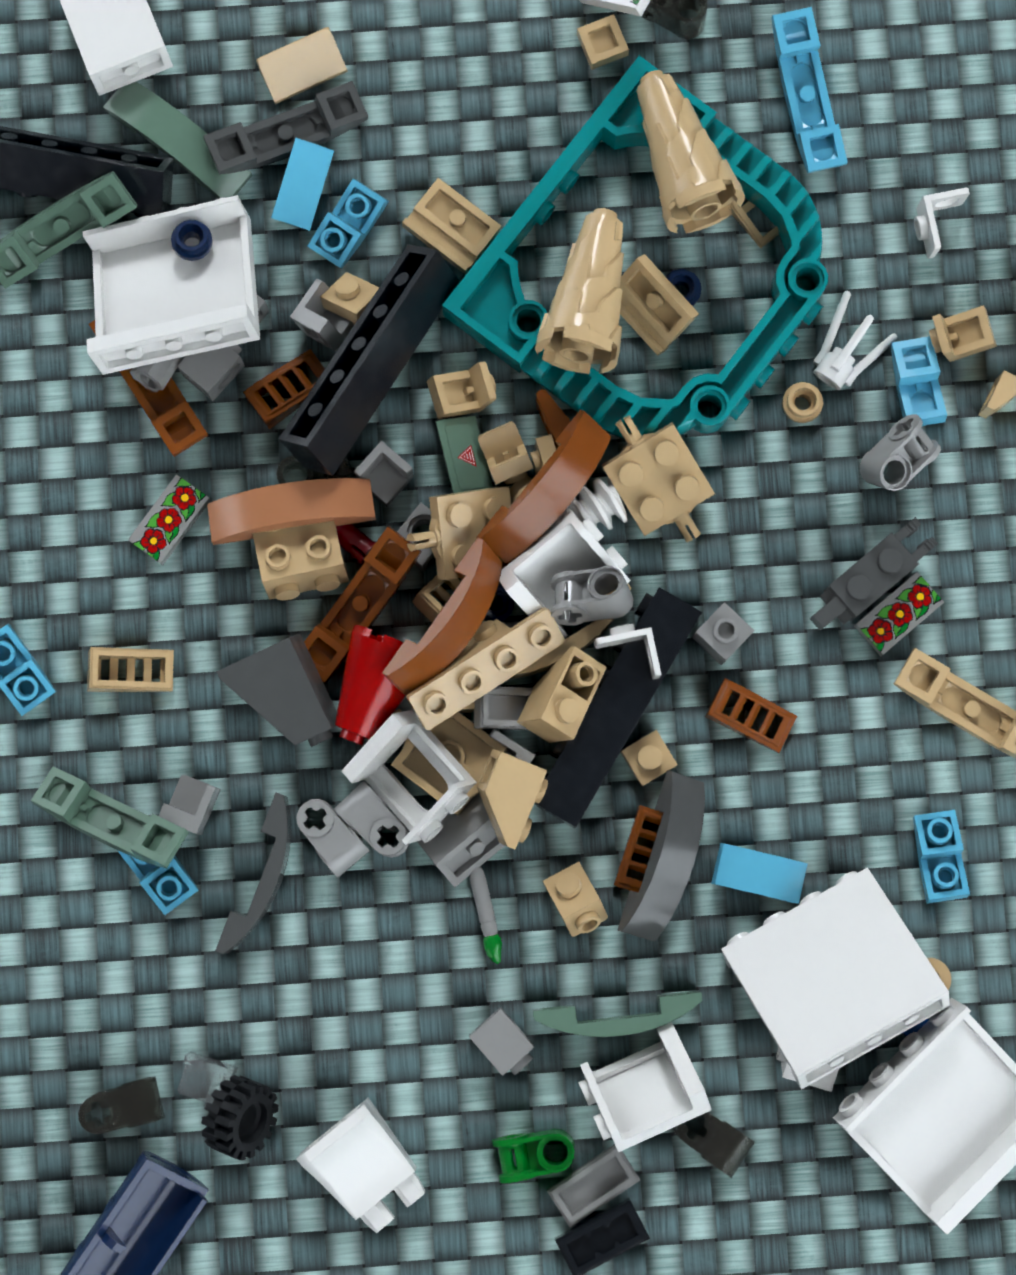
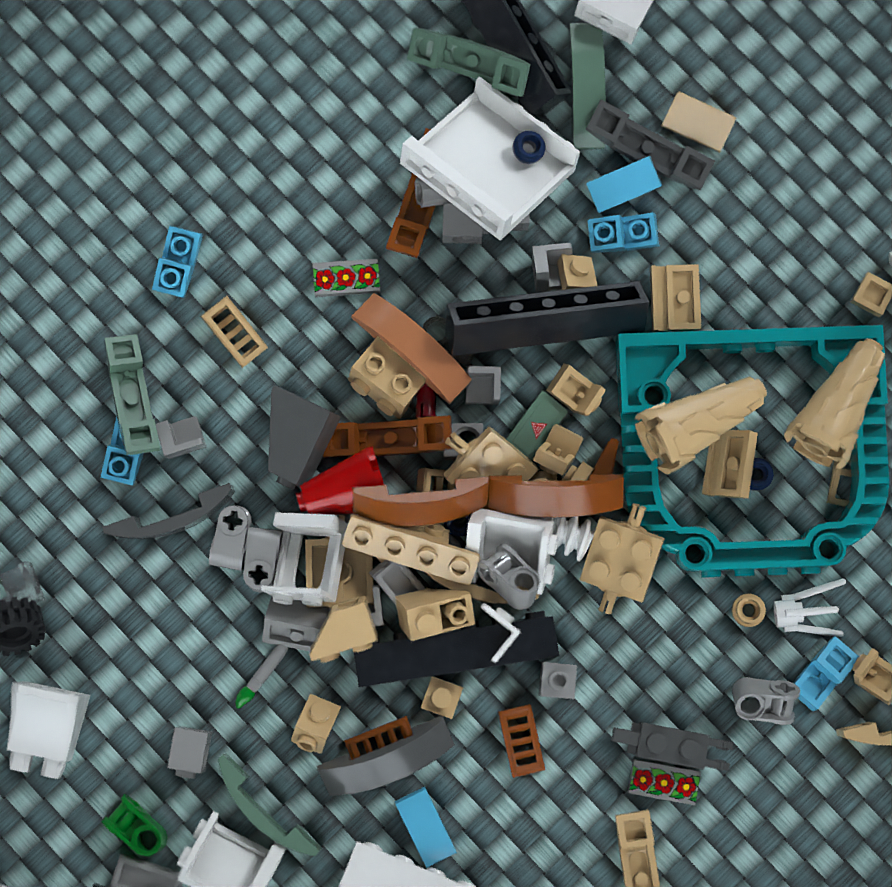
camera: 50 degrees right, 0 degrees up
dark orange slope [243,349,325,429] -> none

